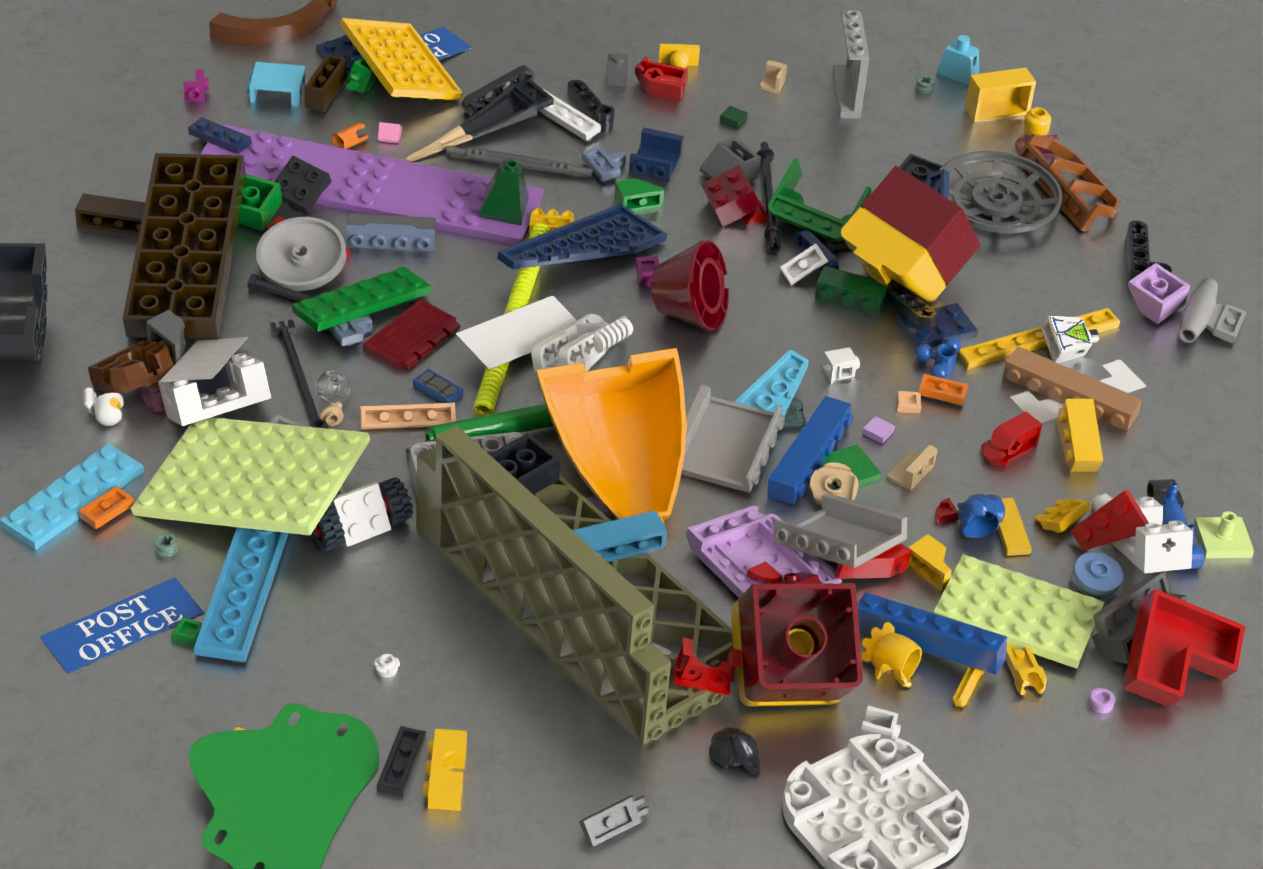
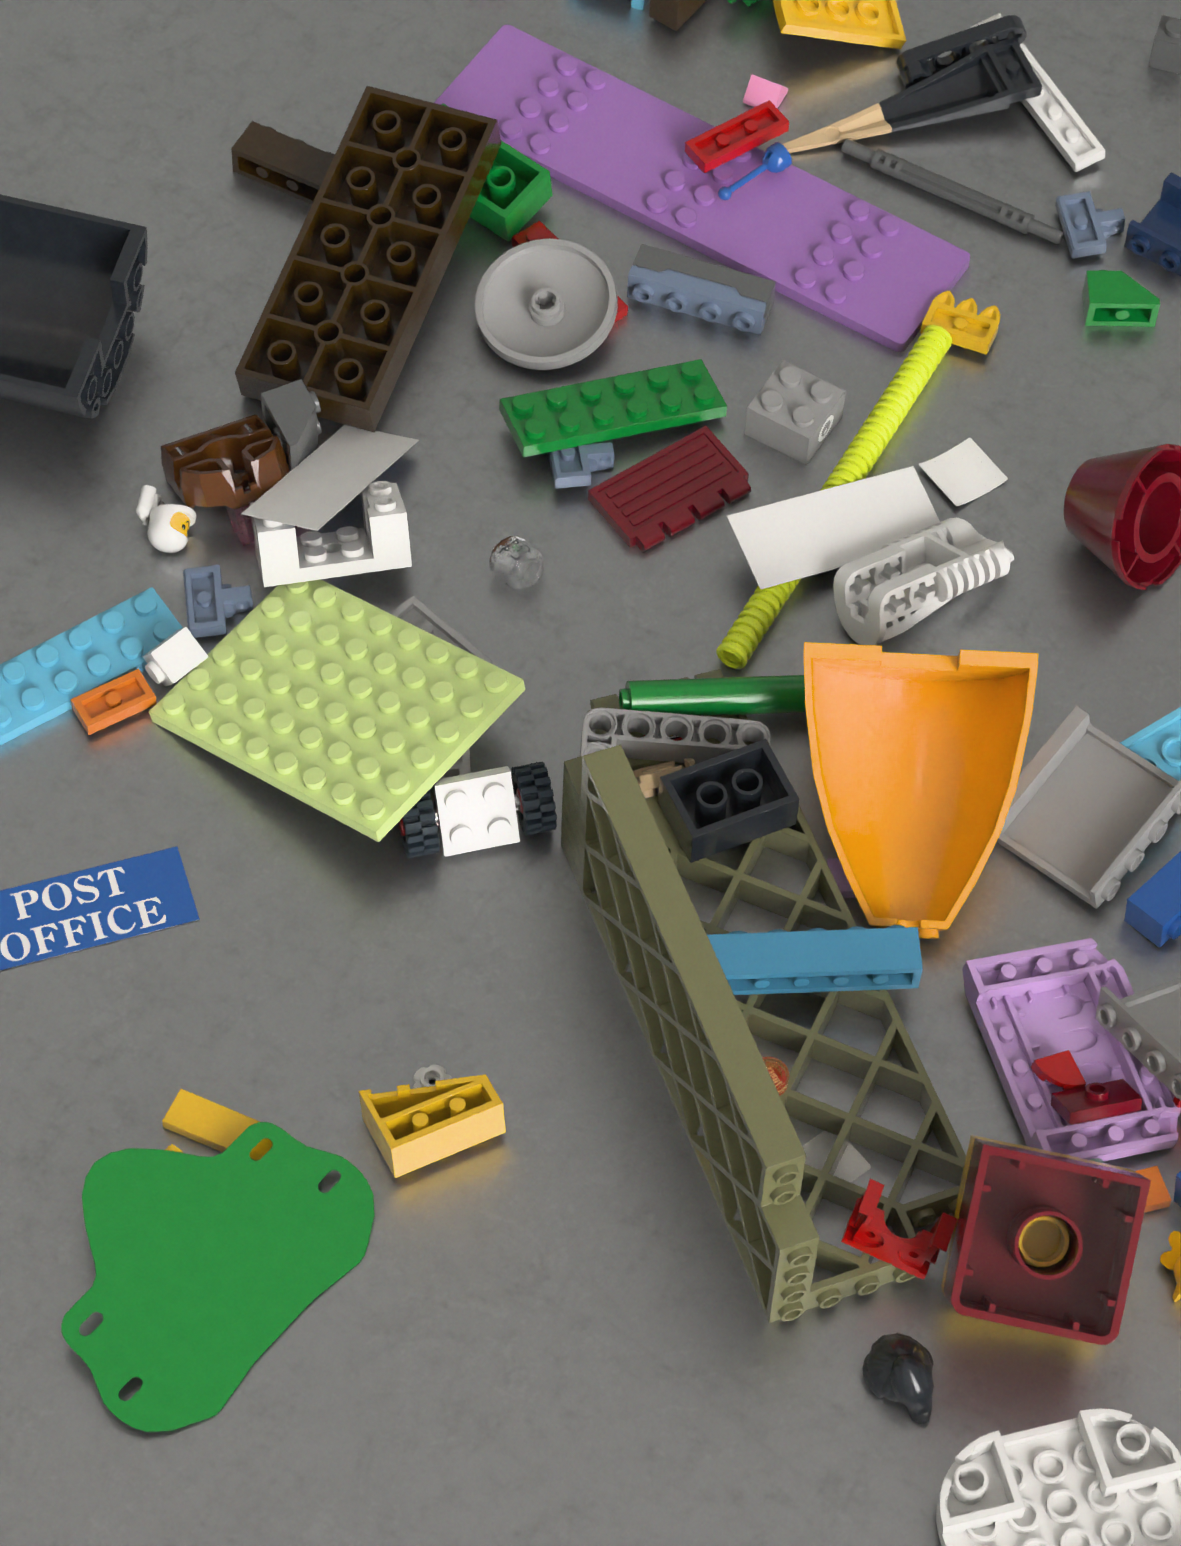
camera: 20 degrees right, 15 degrees up
sand green bush [154,533,178,557] -> none
green tile [171,617,202,647] -> none
dark blue plate [188,117,252,154] -> none
dark azure plate [194,527,289,662] -> none
black bar [247,274,313,302] -> none
black hinge [270,319,328,429] -> none
black brick [274,155,332,216] -> none
tan plate [320,401,344,426] -> none
orange piece [332,122,369,149] -> none
light nougat slope [360,403,456,430] -> none
black tile [377,726,426,797] -> none
tile [413,368,464,403] -> none
yellow arch [423,729,467,811] -> none
dark green slope [479,160,529,225] -> none
dark blue wing [497,203,667,270] -> none
black beam [567,80,614,132] -> none
hinge [579,795,650,847] -> none
magenta bracket [635,256,659,287] -> none
white window [860,706,901,740] -> none
none -> white brick [143,627,208,687]
none -> yellow tile [162,1089,289,1161]
none -> sand blue hinge [183,565,253,638]
none -> yellow wedge [358,1074,506,1178]
none -> red plate [684,100,790,173]
none -> blue hinge [718,142,792,200]
none -> light grey brick [744,360,846,465]
none -> white sticker [919,437,1008,506]

